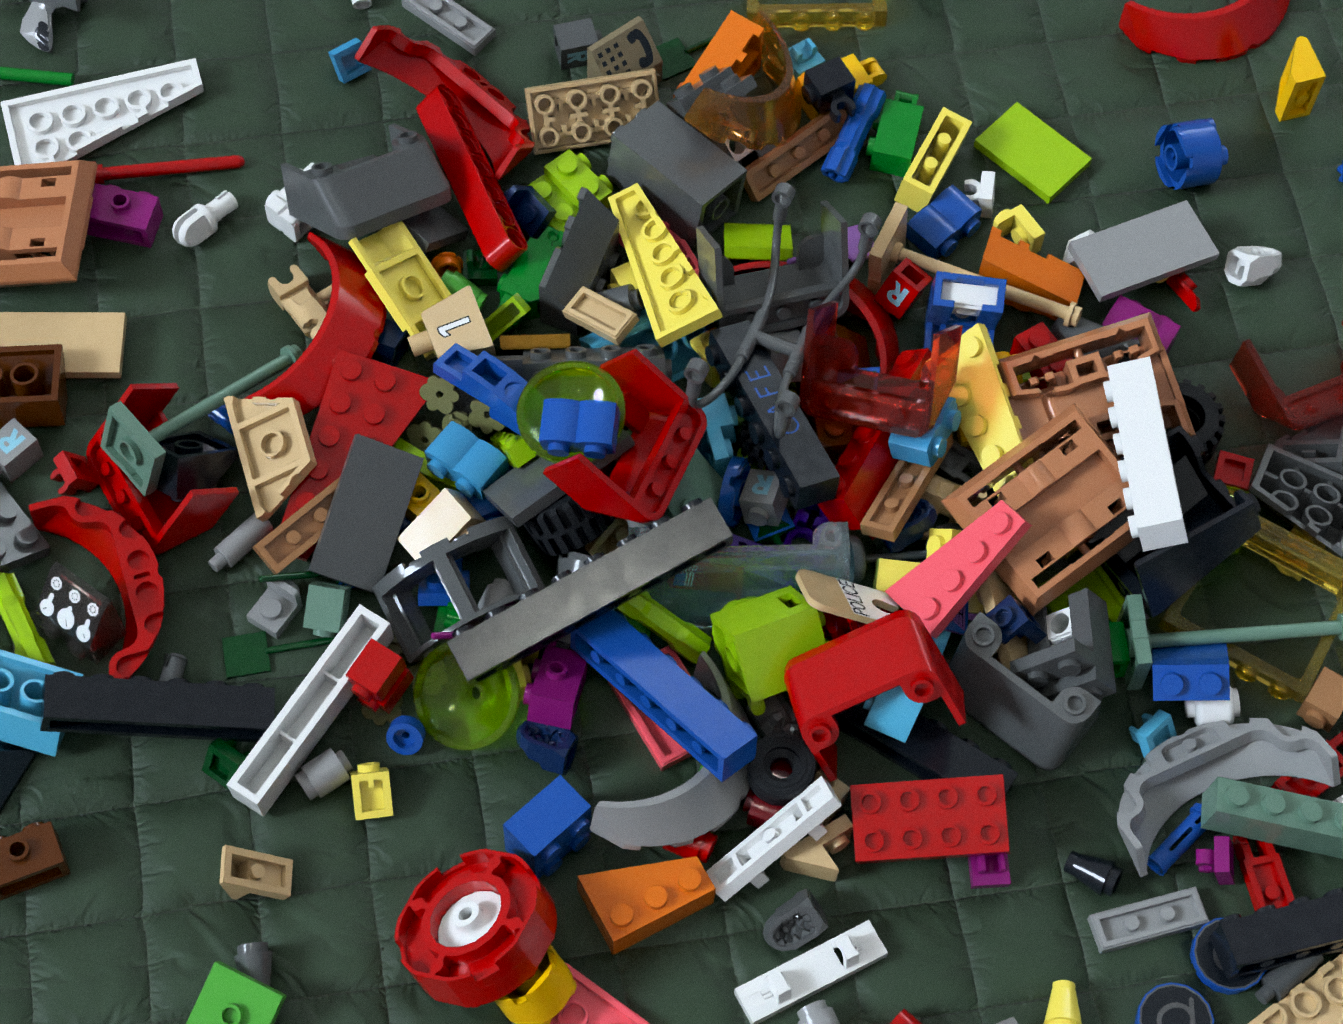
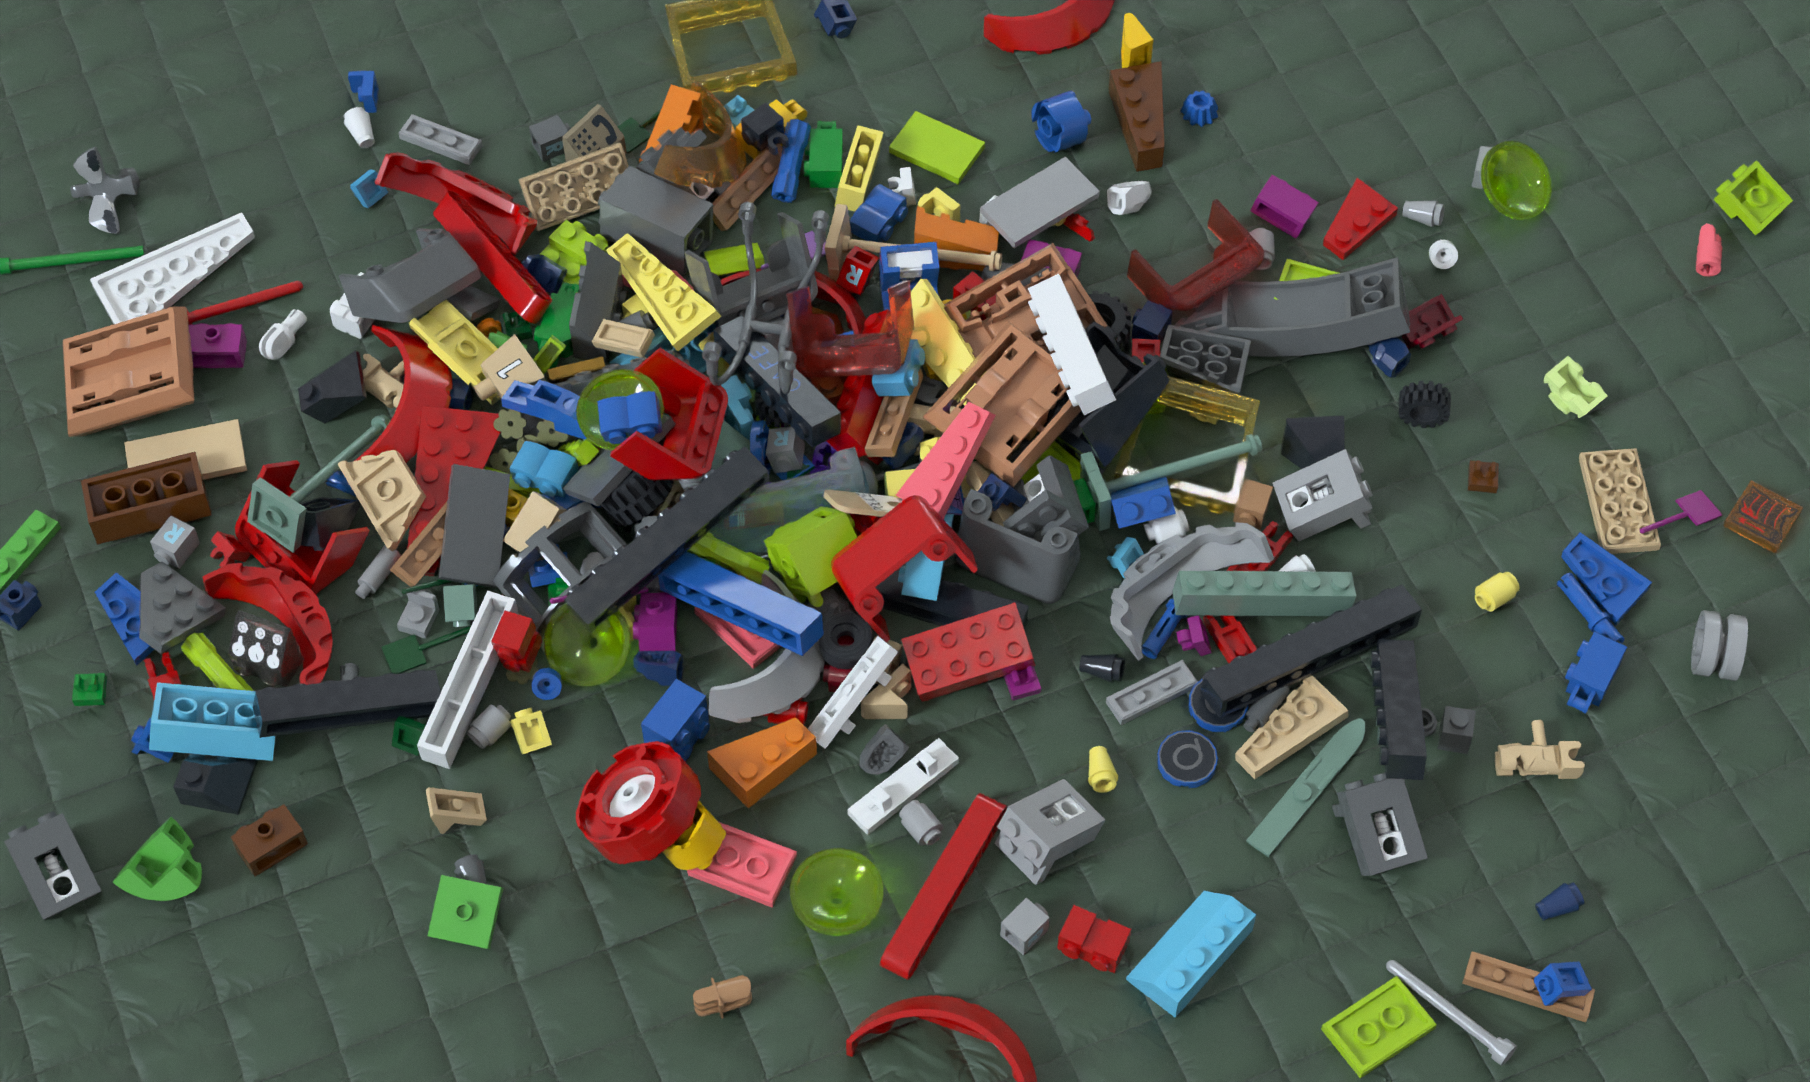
camera: 10 degrees left, 5 degrees down
none -> black slope [298,350,367,424]
none -> reddish brown wedge [1109,61,1164,172]
none -> dark blue brick [1131,300,1173,344]

